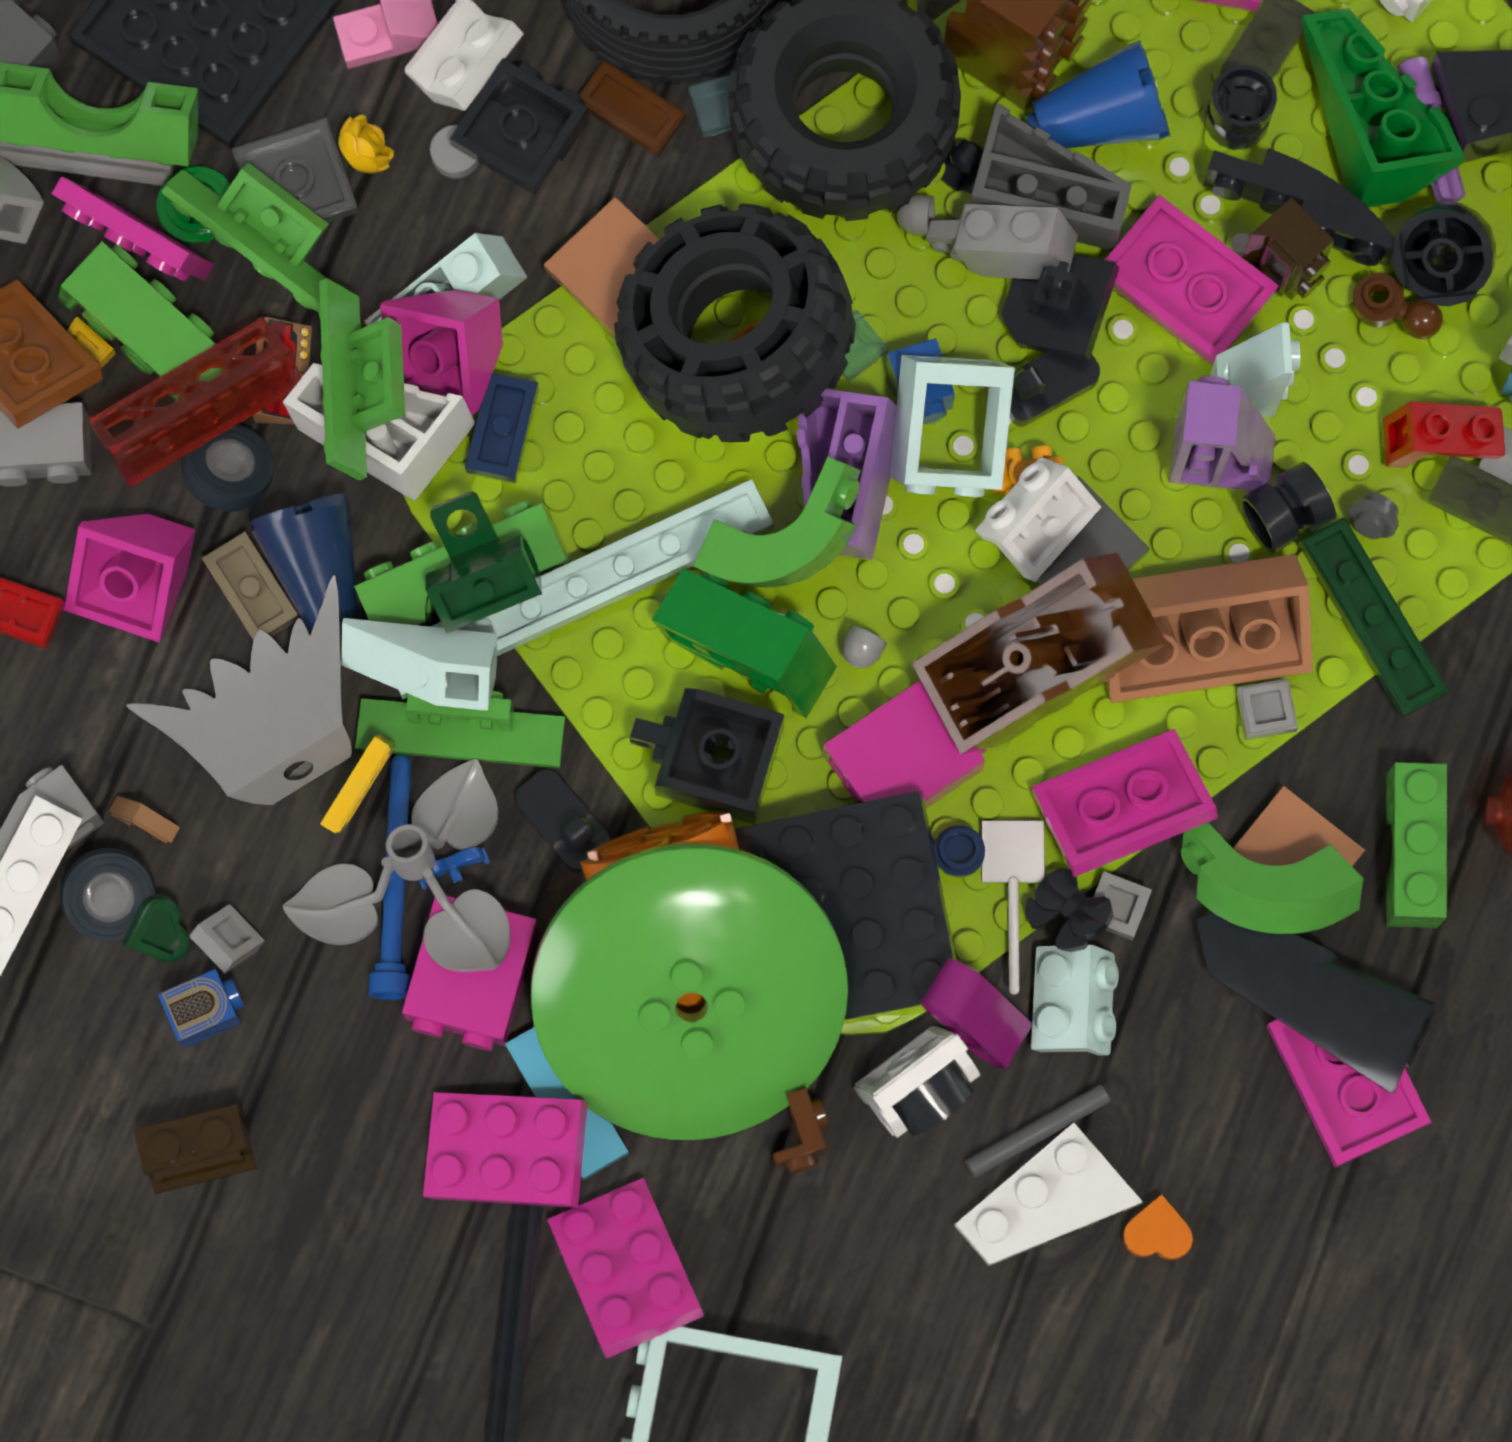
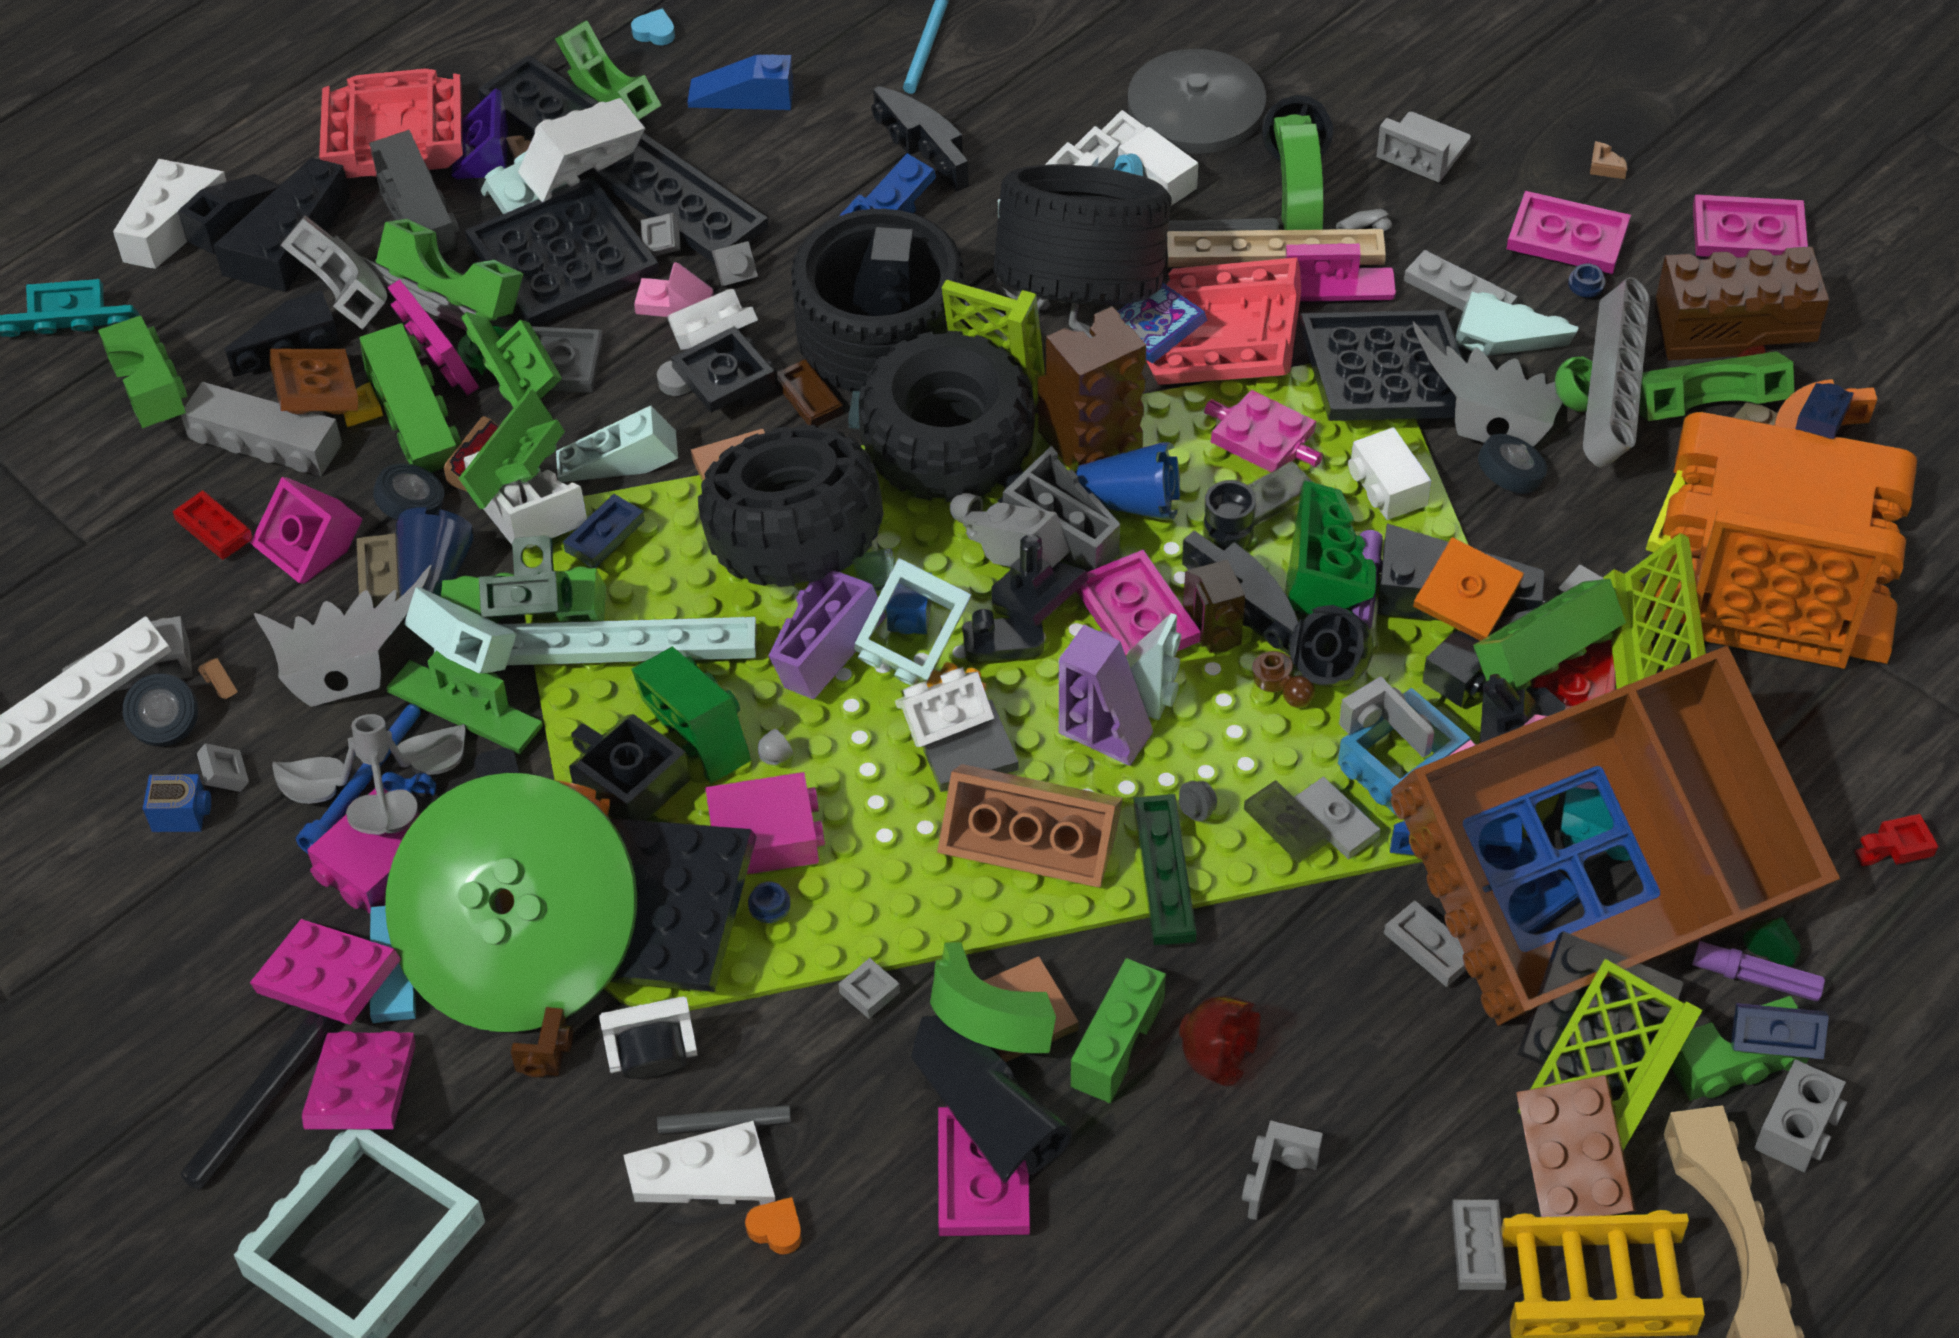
camera: 25 degrees right, 25 degrees down
clear red fence [88,317,301,488] -> none
dark green tile [123,894,190,963] -> none
dark brown window [134,1104,257,1194] -> none
yellow tile [320,734,396,834] -> none
yellow plate [338,114,394,173] -> none
dark pink slope [380,290,503,415] -> none
bright green arch [693,457,861,588] -> none
reddish brown piece [912,553,1168,754] -> none
magenta beam [920,958,1033,1070] -> none
white piece [982,821,1044,995] -> none
black piece [1025,868,1114,952] -> none
light aqua bracket [1031,945,1119,1055] -> none
dark pink plate [1032,729,1218,877] -> none
light grey tile [1236,679,1298,740] -> none
black wheel [1240,461,1336,554] -> none
red bracket [1383,401,1505,468] -> none

